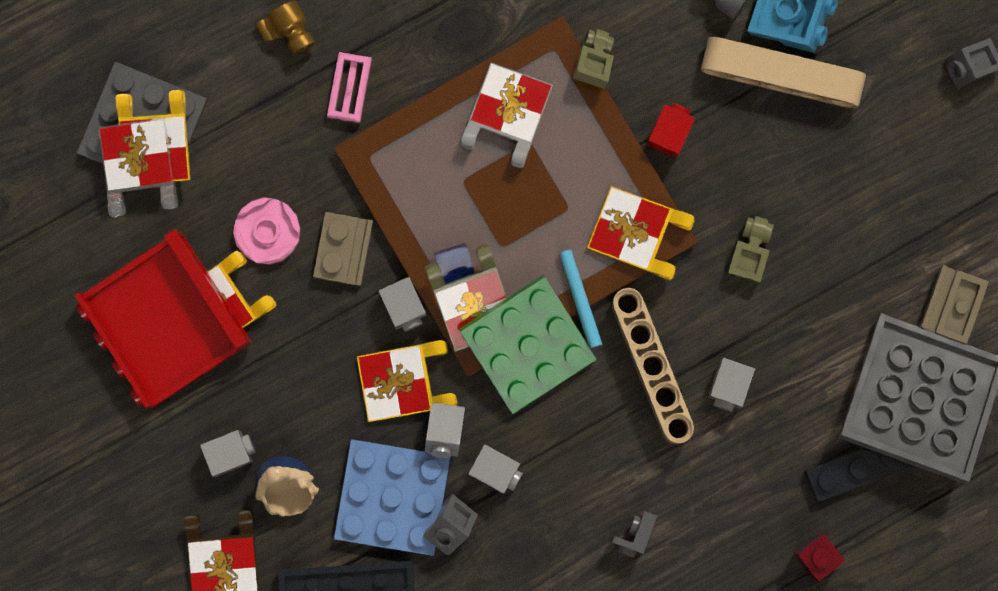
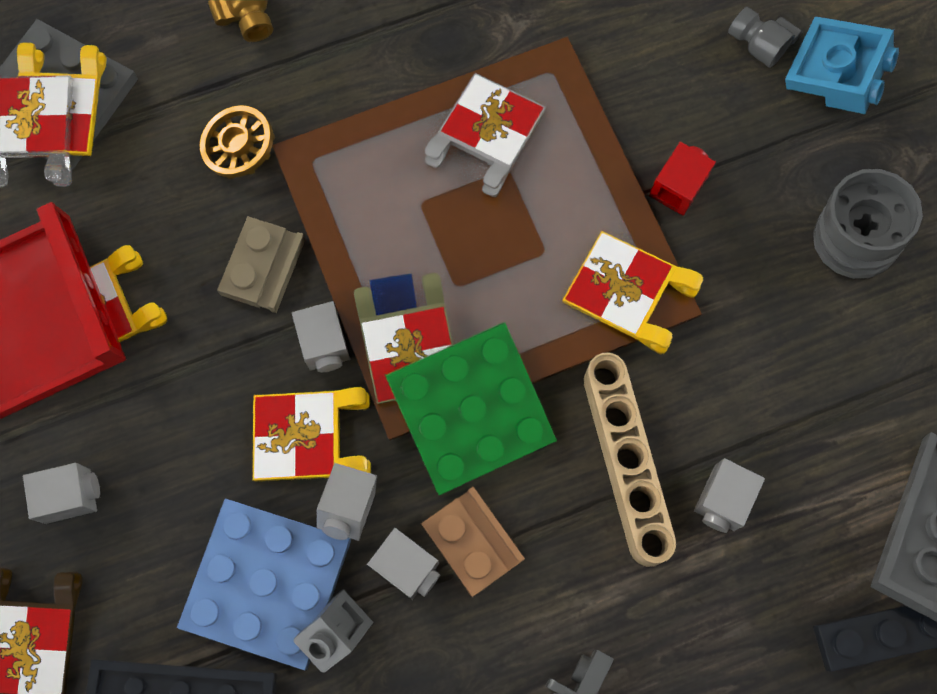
camera: 10 degrees right, 10 degrees down
bright pink tile [233,198,301,265] -> none
tan hair [255,456,319,517] -> none
bright pink tile [327,52,372,124] -> none
medium azure bar [558,249,603,349] -> none
olive plate [573,28,614,89] -> none
tan beam [701,37,866,108] -> none
olive plate [728,216,774,283] -> none
none -> wheel [200,106,275,179]
none -> medium nougat plate [421,487,525,598]
none -> dark grey wheel [813,169,923,279]

